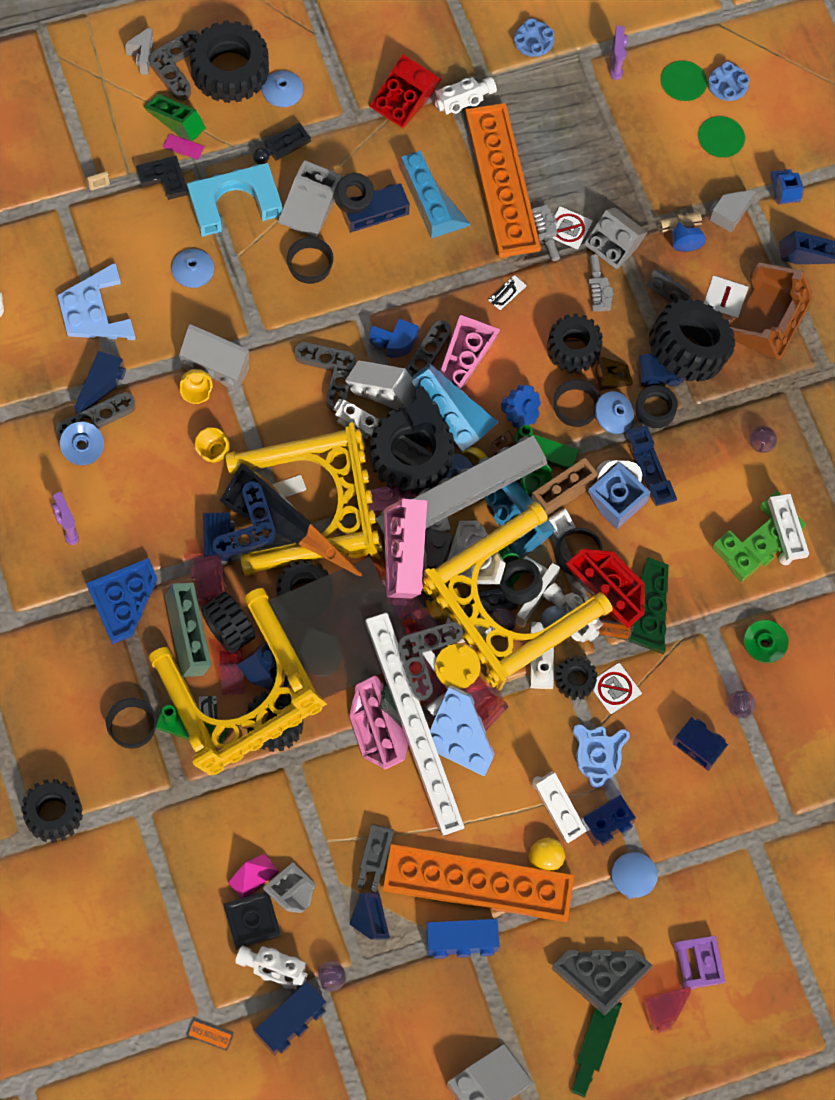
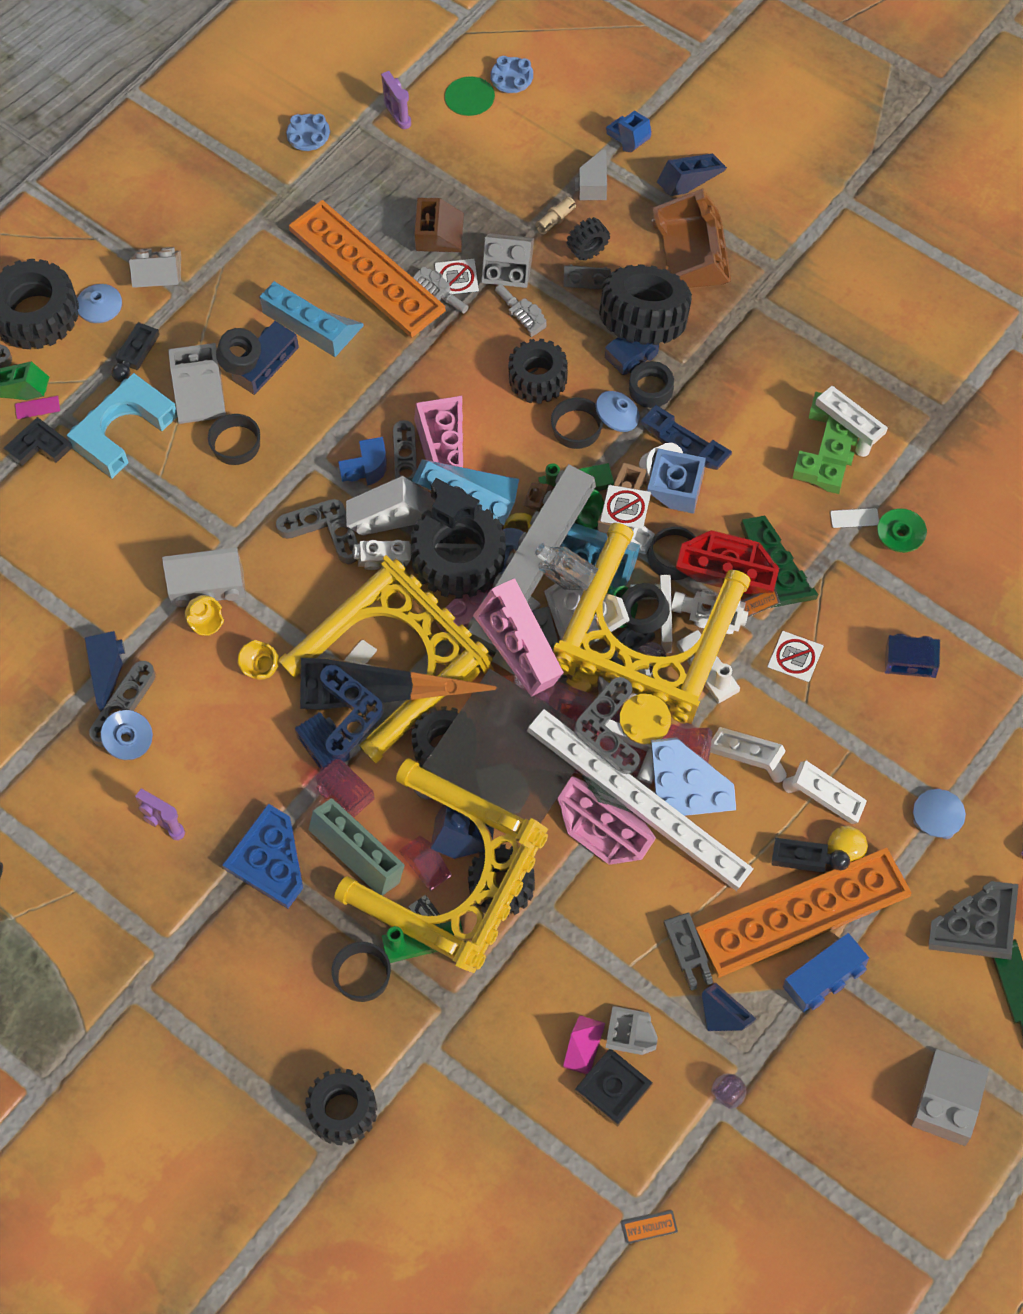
camera: 25 degrees left, 5 degrees down
light blue wing [58,263,135,340] -> none
medium blue dish [172,249,214,288] -> none
black tyre [201,592,256,654] -> none
white brick [235,946,307,990] -> none
dark blue brick [254,982,327,1055] -> none
red slope [369,54,442,129] -> none
white brick [435,77,497,115] -> none
sticker [488,275,527,310] -> none
blue plant [501,384,541,428] -> none
sand blue piece [541,606,567,629] -> none
black tyre [555,656,598,700] -> none
light blue tile [572,724,630,788] -> none
clear blue brick [581,795,636,846] -> none
dark brown slope [595,357,633,391] -> none
blue hair [671,222,706,252] -> none
green sticker [698,116,745,158] -> none
white sticker [704,275,748,318] -> none
piece [727,690,756,718] -> none
piece [750,426,777,453] -> none
none -> light grey slope [129,247,181,287]
none -> reddish brown slope [414,198,464,252]
none -> clear torso [535,543,598,591]
none -> black tyre [566,217,610,261]
none -> sticker [601,485,651,529]
none -> white piece [707,727,787,782]
none -> black plate [772,838,850,873]
none -> white sticker [831,508,879,528]

